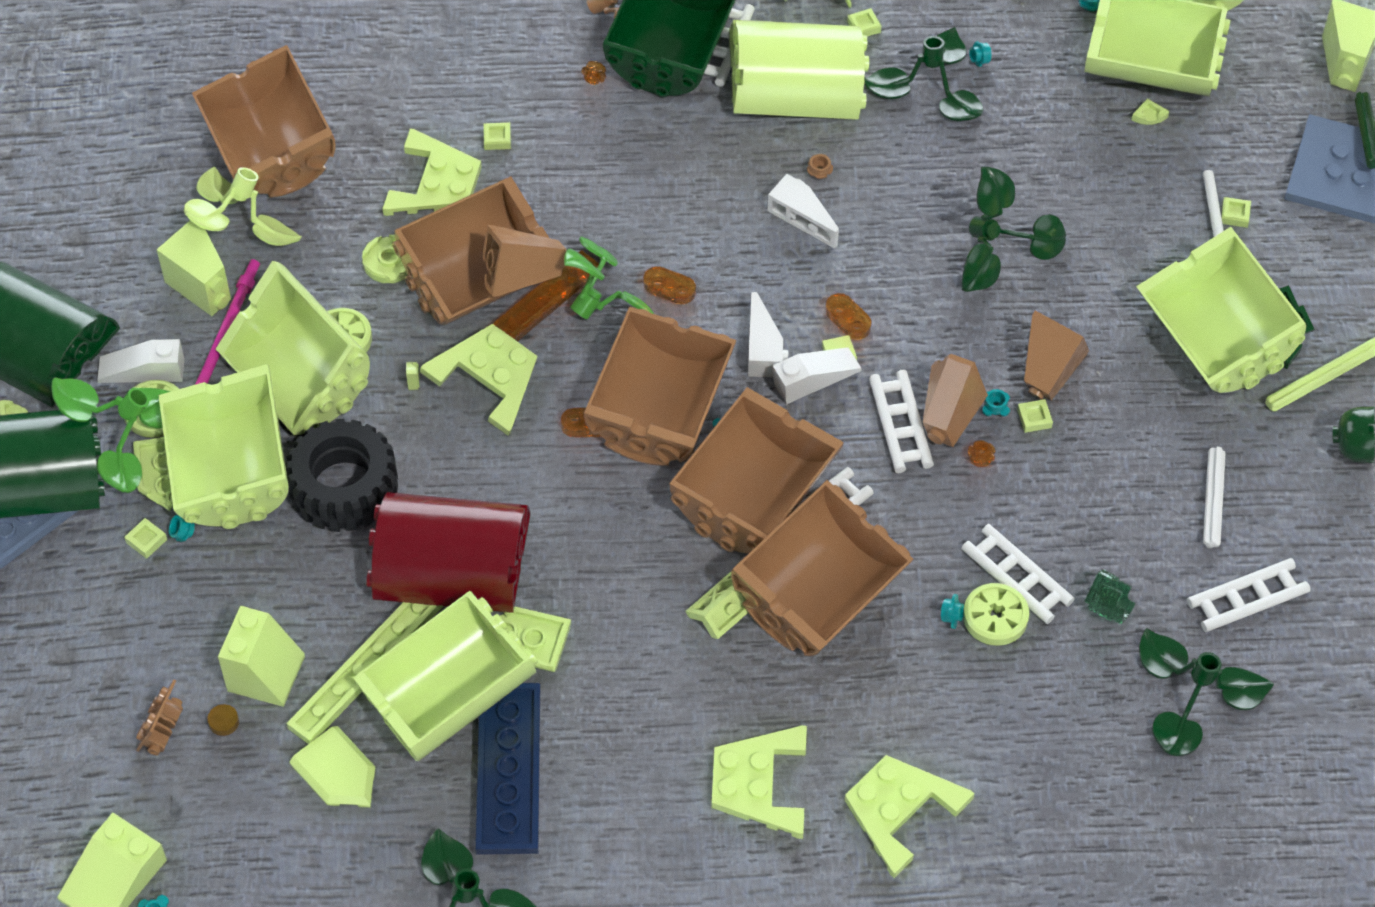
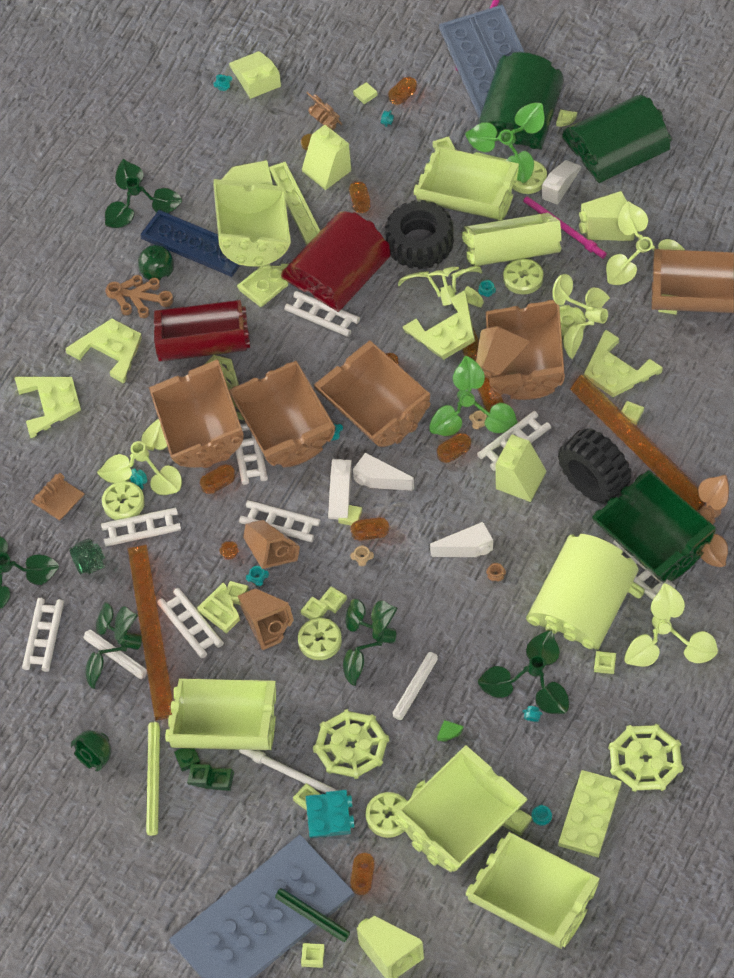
camera: 125 degrees right, 0 degrees up
none -> medium nougat hinge [31,473,85,521]
none -> dark green plant [85,602,142,689]
none -> yellowish green plant [97,419,182,495]
none -> medium nougat plant [105,275,173,319]
none -> clear orange plate [128,545,173,721]
none -> dark green cylinder [138,245,174,281]
none -> dark red cylinder [154,300,250,362]
none -> white bar [157,588,224,658]
none -> yellowish green wing [197,583,240,634]
none -> clear orange plate [200,465,236,494]
none -> white bar [284,291,360,337]
none -> yellowish green wheel [298,618,342,660]
none -> yellowish green tile [301,597,328,620]
none -> teal plate [306,790,355,838]
none -> yellowish green plate [313,709,389,779]
none -> yellowish green tile [319,587,347,613]
none -> clear orange plate [349,182,371,213]
none -> tan plate [350,545,374,566]
none -> clear orange plate [350,853,375,895]
none -> yellowish green tile [353,82,378,104]
none -> yellowish green wheel [366,792,407,838]
none -> teal plate [381,110,394,127]
none -> clear orange plate [388,77,417,105]
none -> white axle [393,652,438,720]
none -> yellowish green plant [398,266,482,306]
none -> bright green tile [437,720,464,742]
none -> tan plate [469,410,487,430]
none -> white bar [477,411,551,471]
none -> teal plate [478,280,496,297]
none -> yellowish green slope [496,434,546,502]
none -> yellowish green plant [553,274,610,359]
none -> black tyre [558,428,632,503]
none -> clear orange plate [570,375,706,511]

